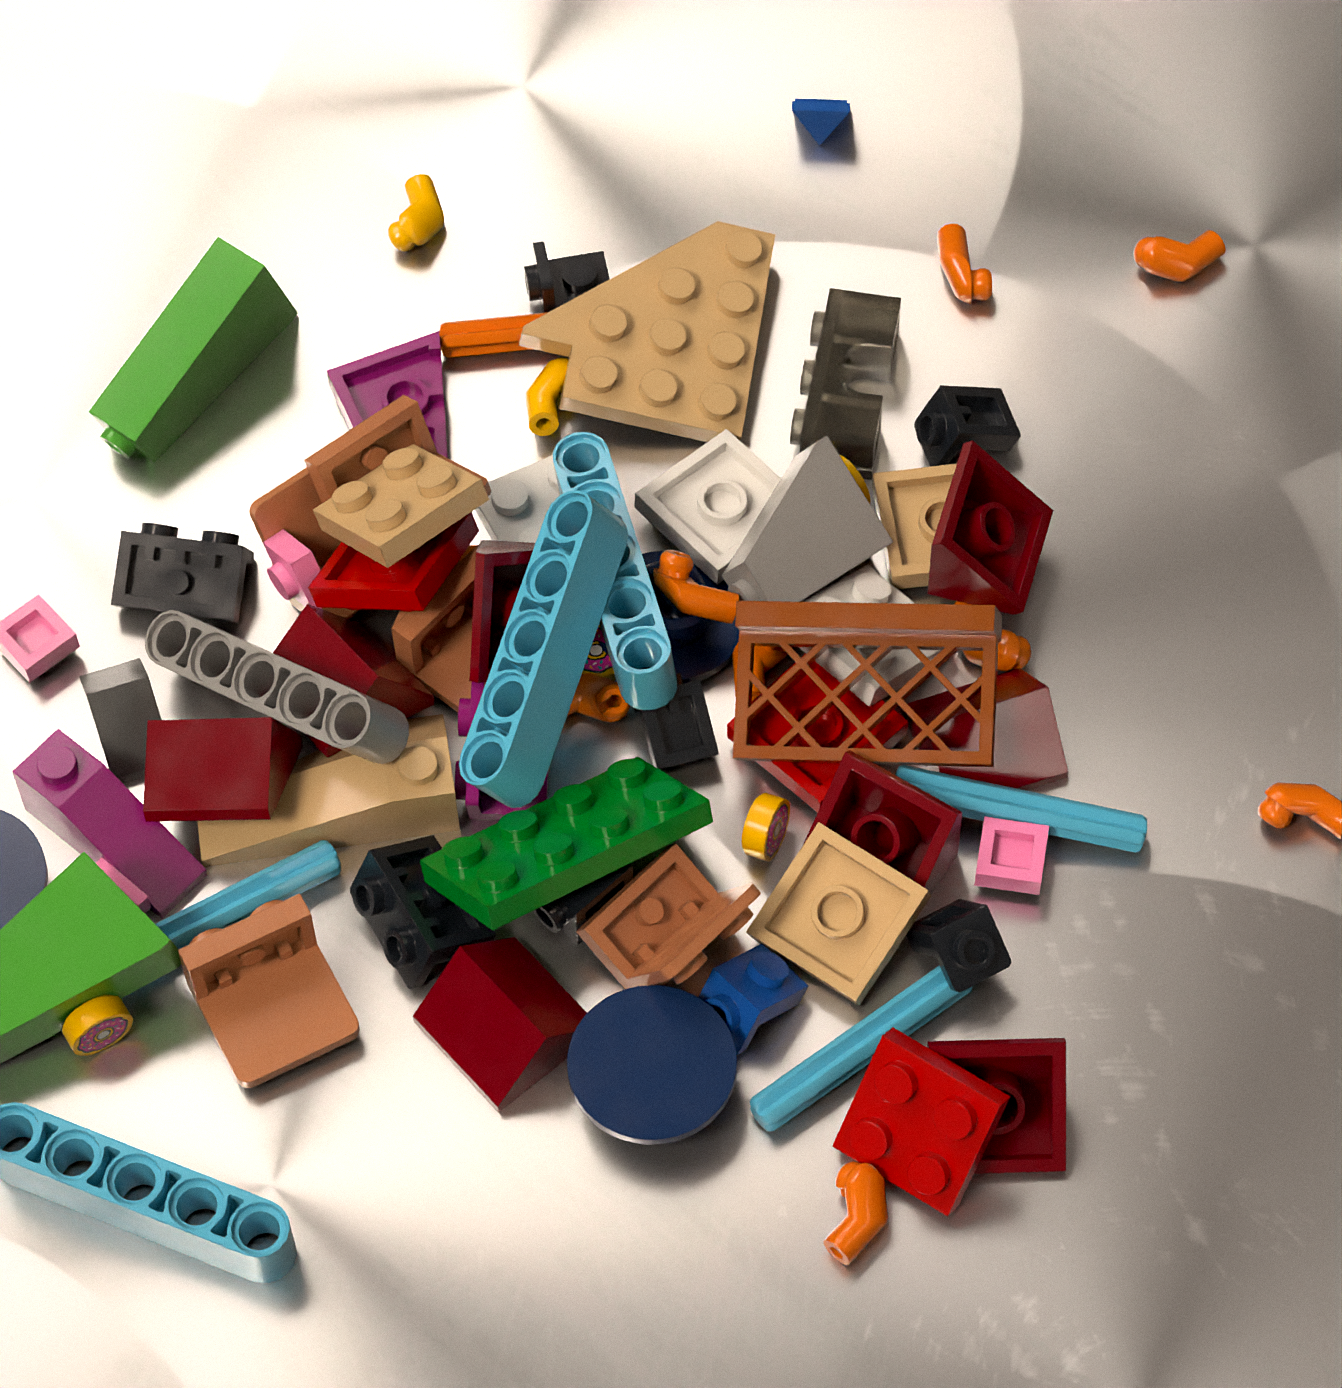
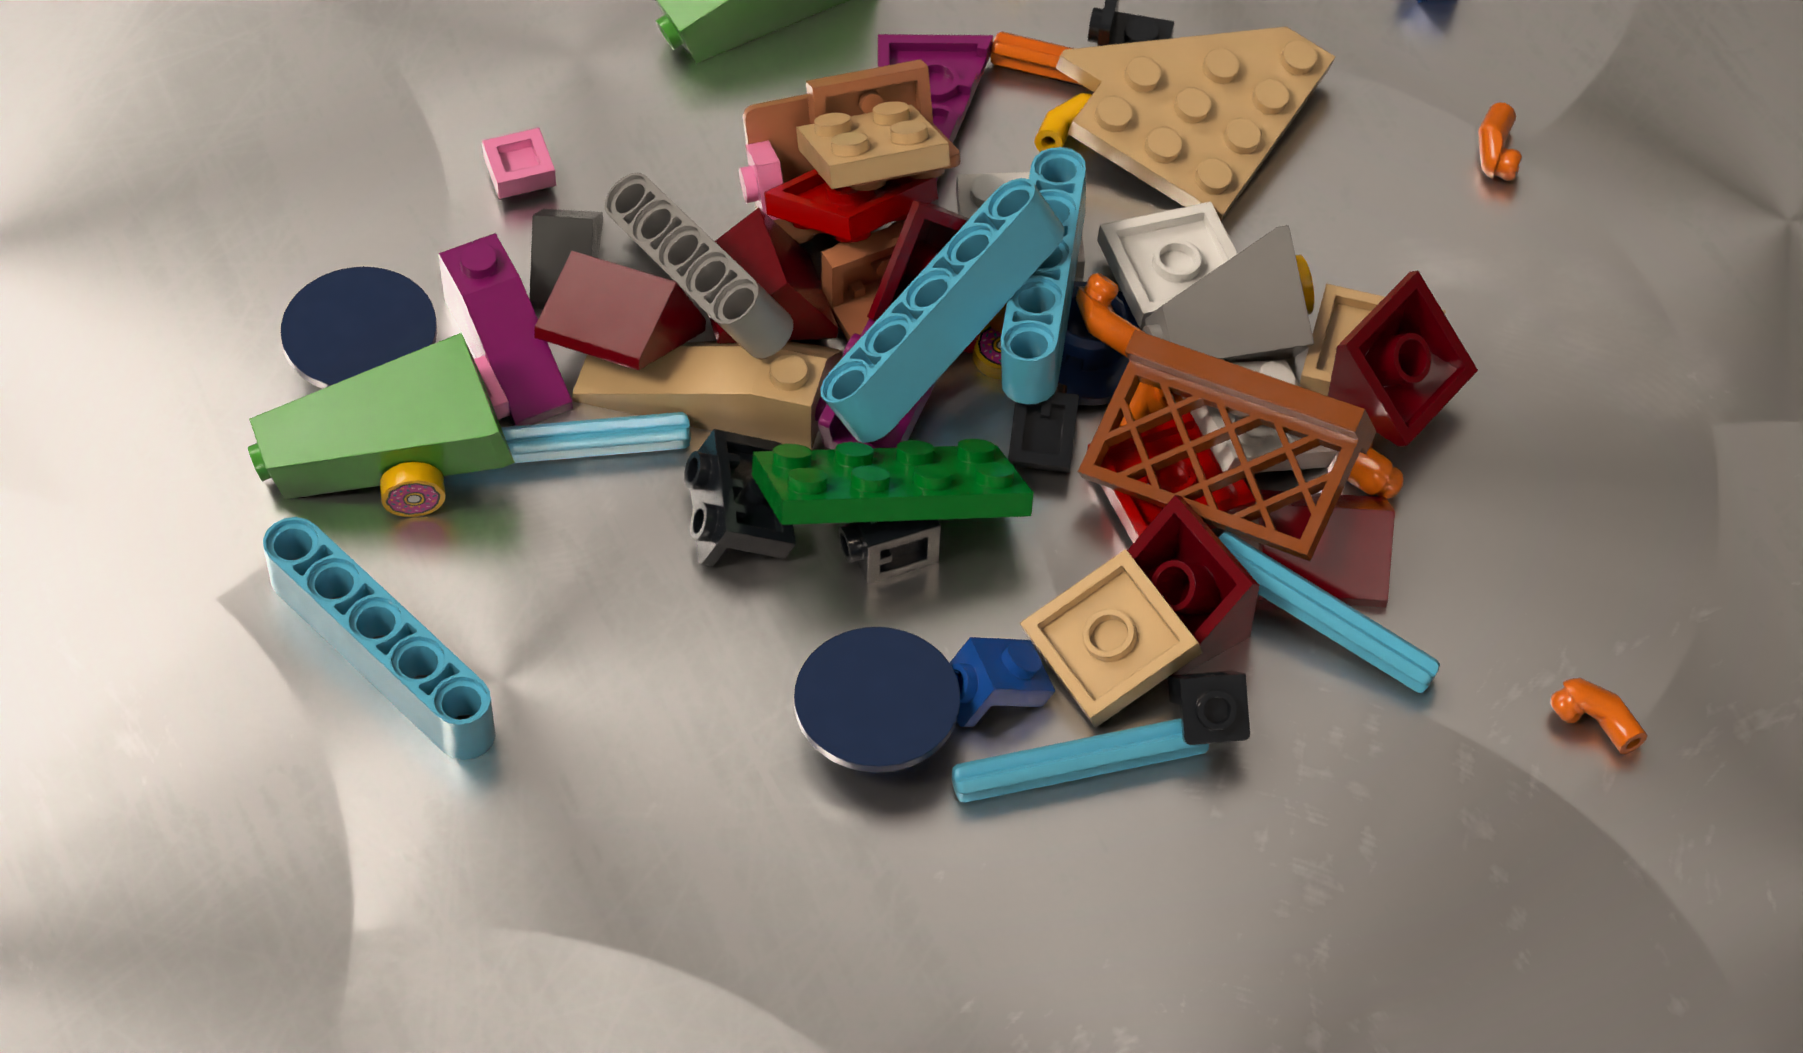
camera: 20 degrees right, 5 degrees down
black bracket [111,522,255,623] -> none
nougat bracket [178,893,360,1088] -> none
dark red slope [413,937,587,1113] -> none
orange arm [567,673,630,722] -> none
nougat bracket [576,843,761,989] -> none
yellow tile [742,793,790,862] -> none
clear smoke arch [790,288,901,480] -> none
orange arm [823,1161,888,1265] -> none
red plate [832,1027,1010,1217] -> none
black bracket [914,385,1021,467] -> none
dark red slope [927,1038,1066,1174] -> none
bright pink plate [974,816,1049,895] -> none
orange arm [1134,230,1226,282] -> none

